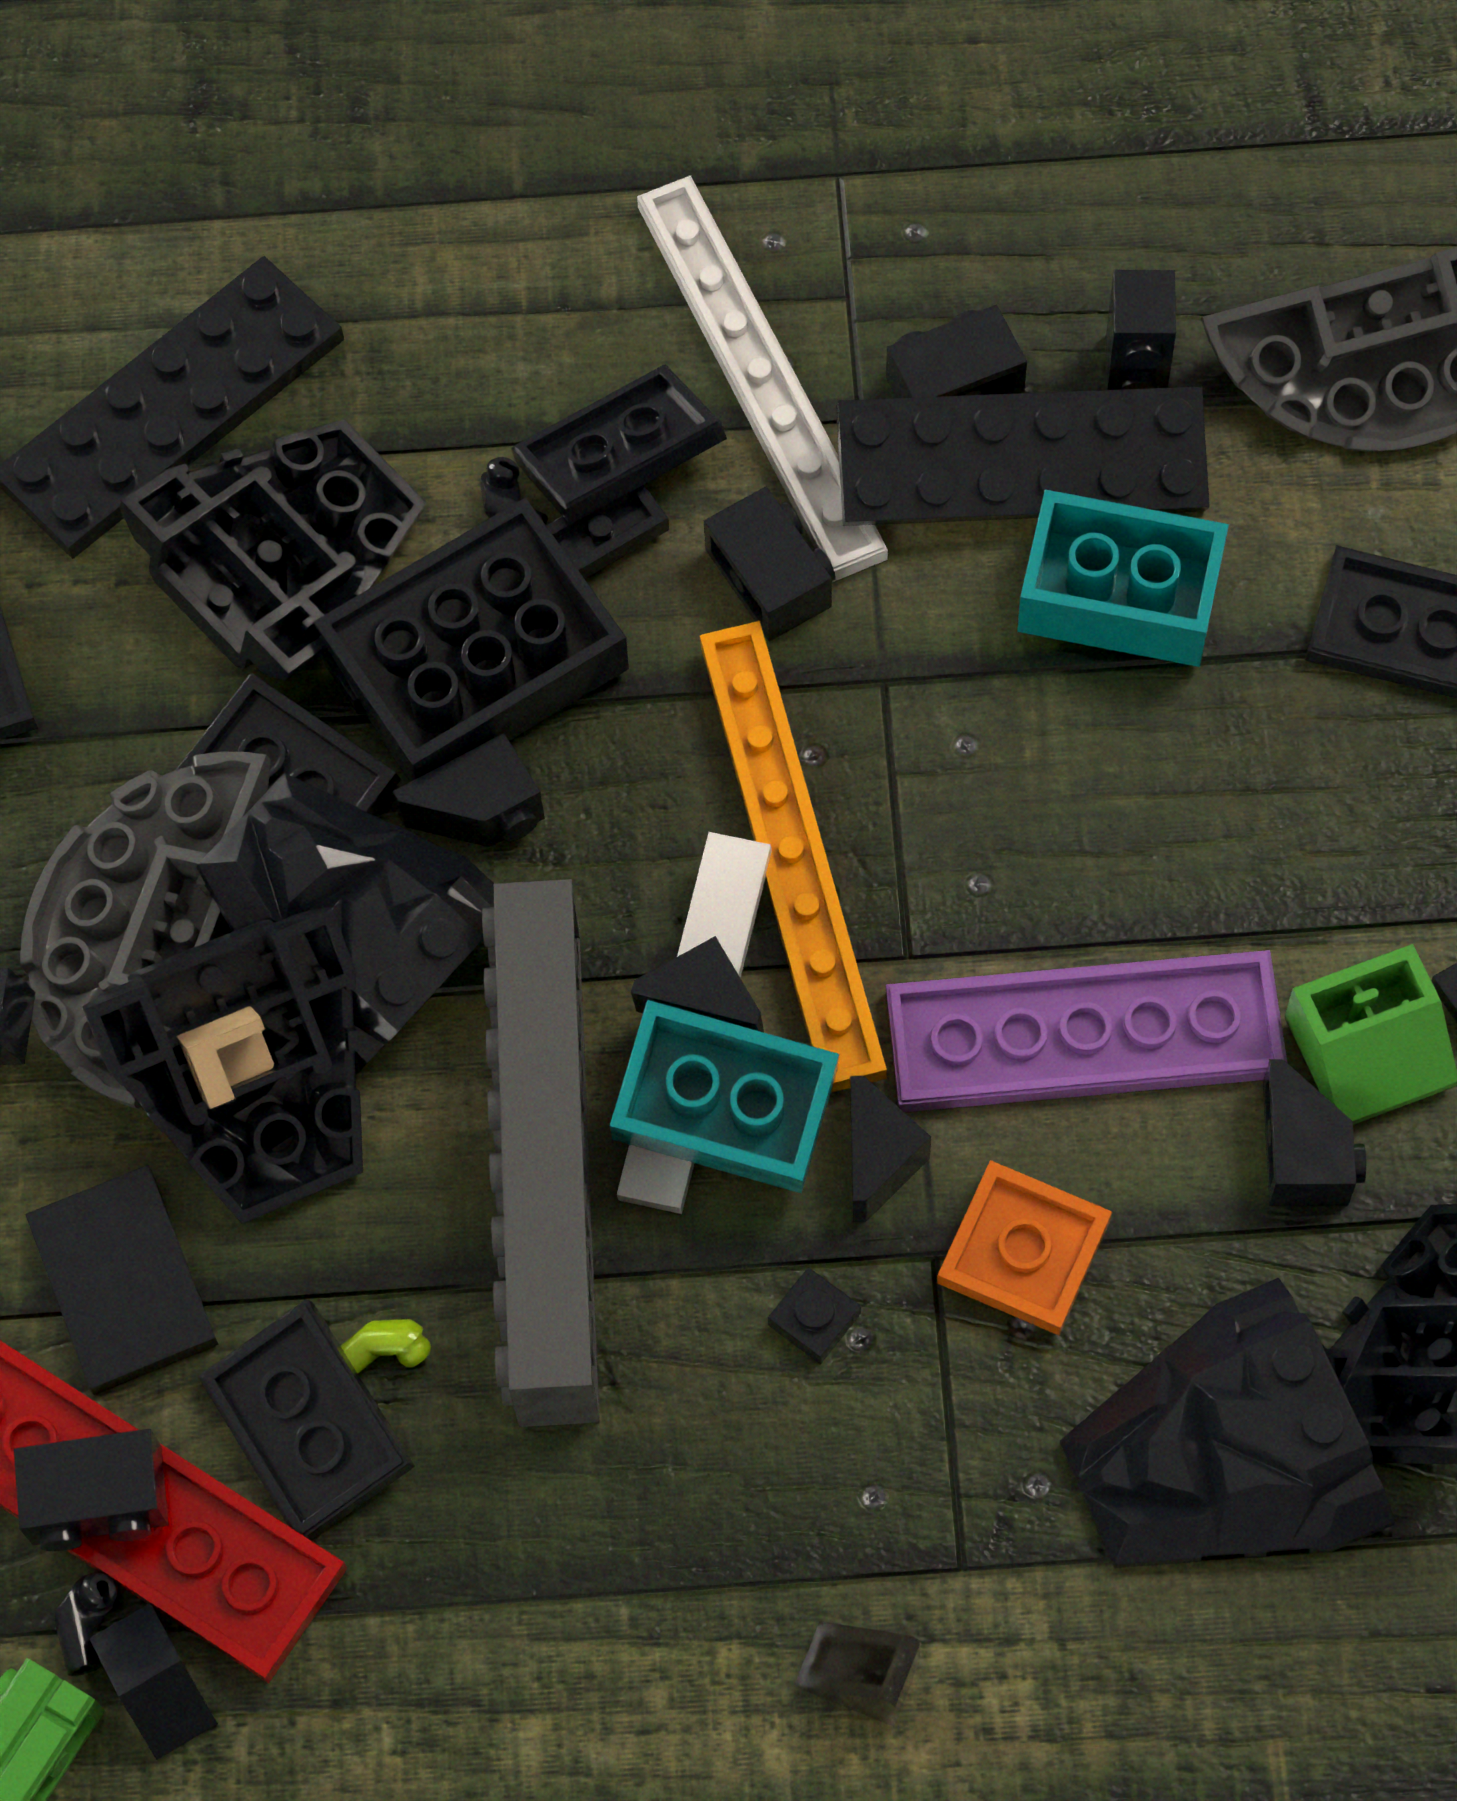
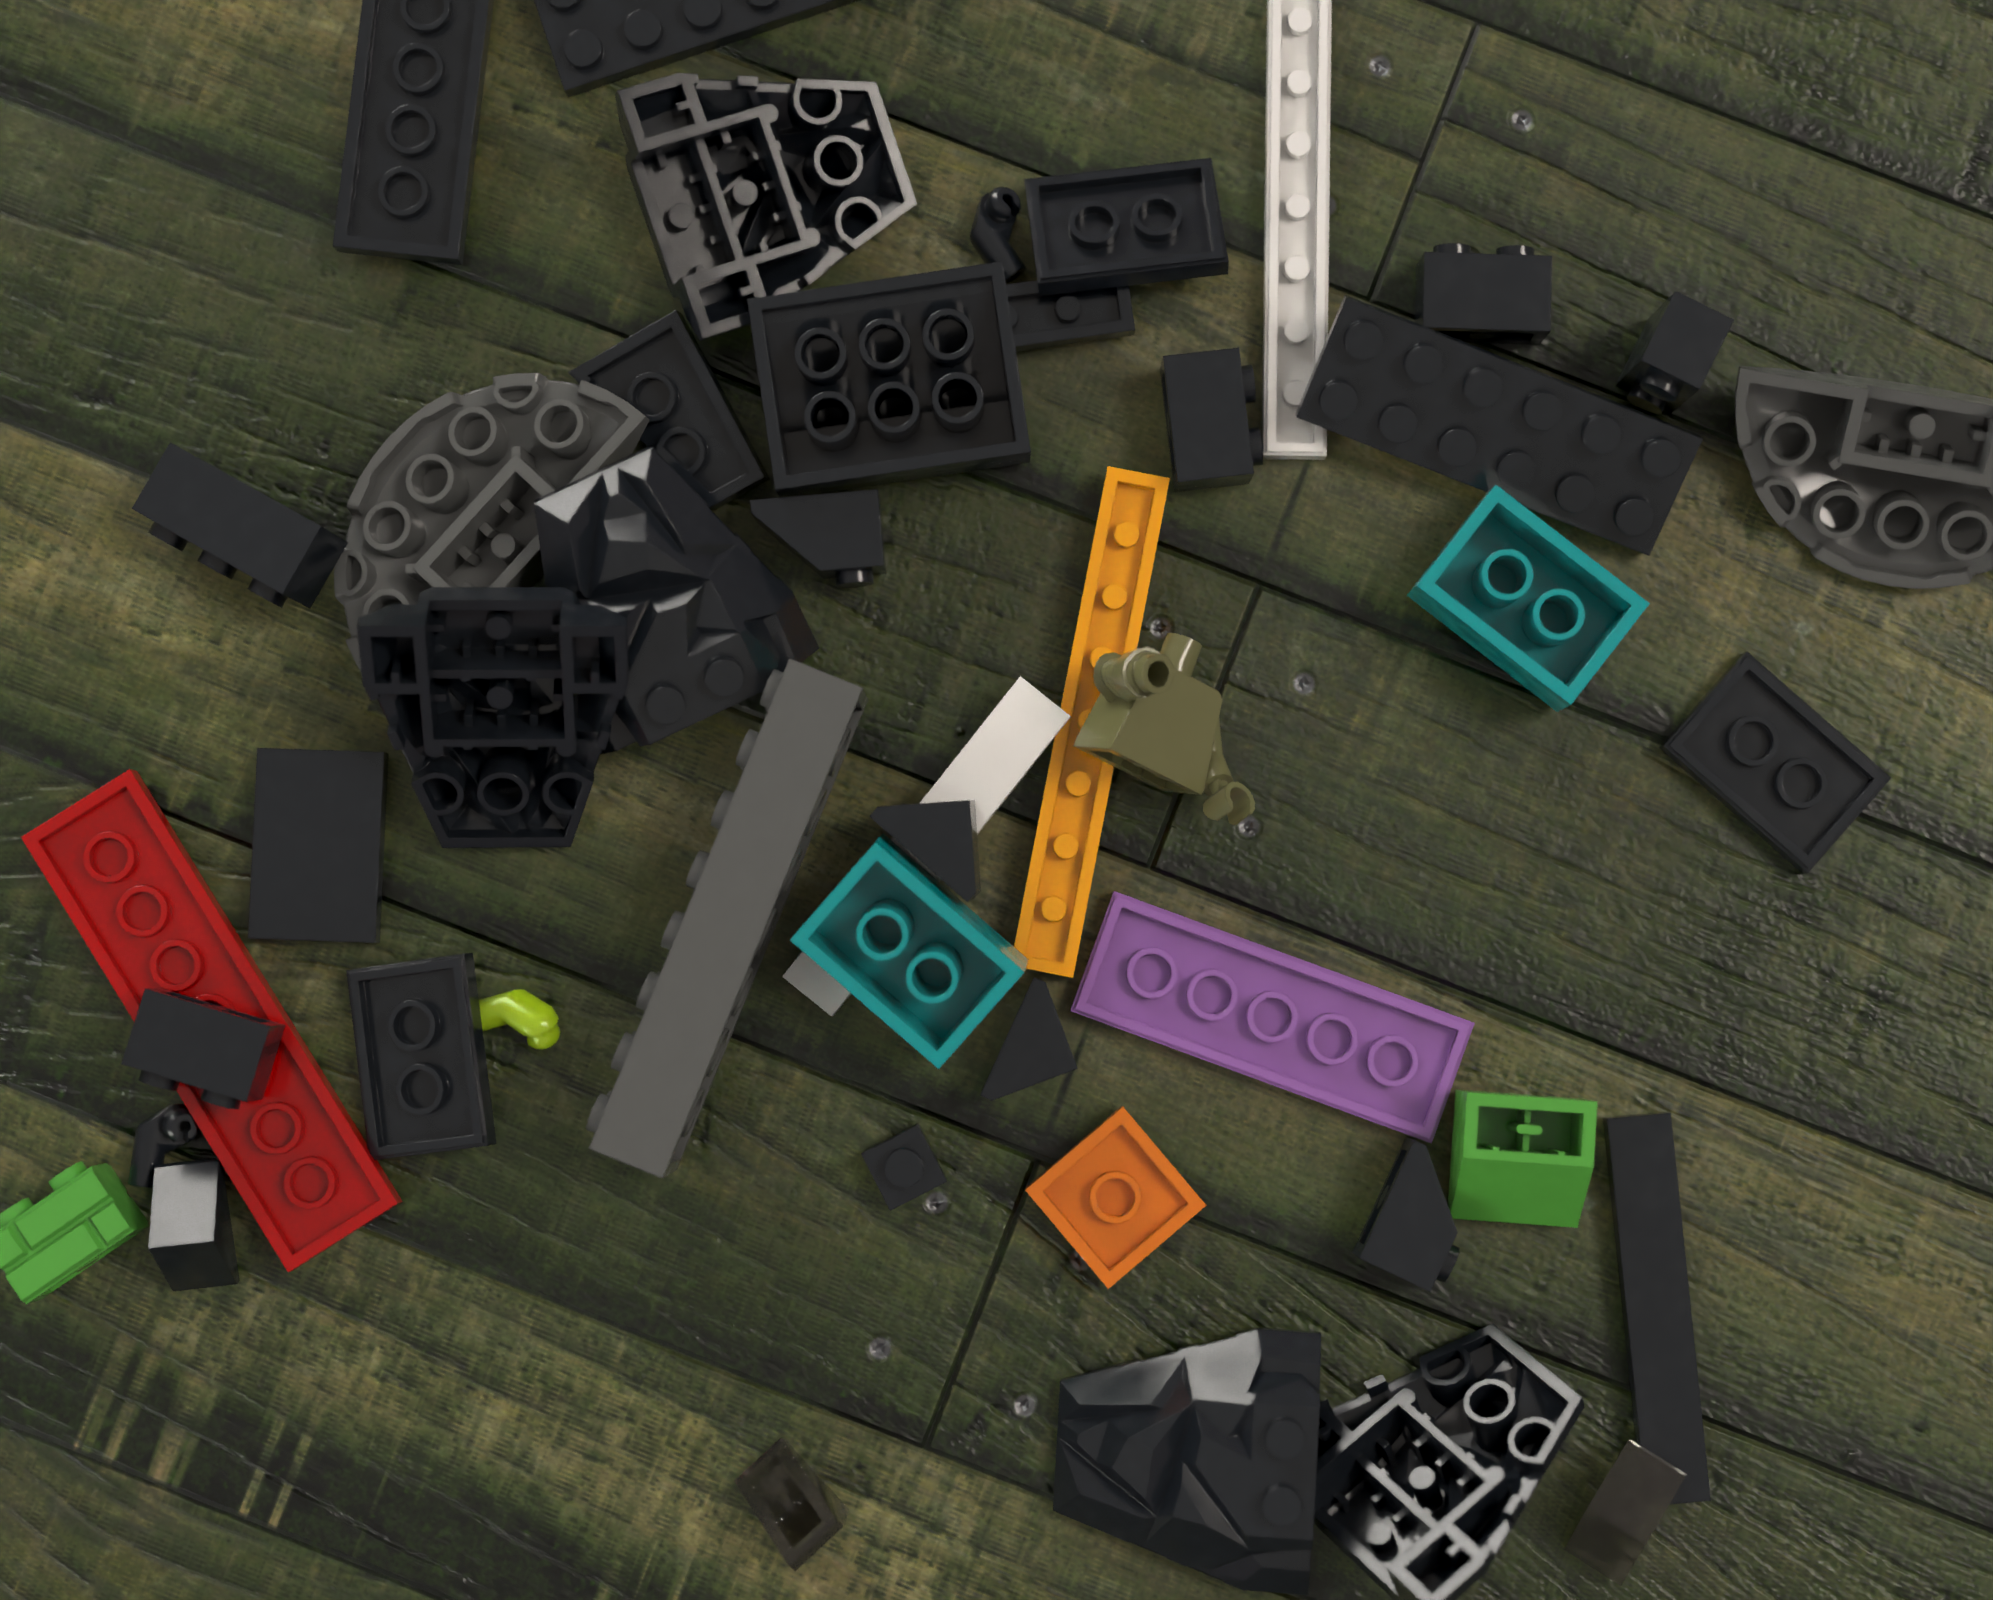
camera: 25 degrees right, 20 degrees up
tan panel [176,1006,274,1109] -> none
none -> olive torso [1074,633,1255,825]

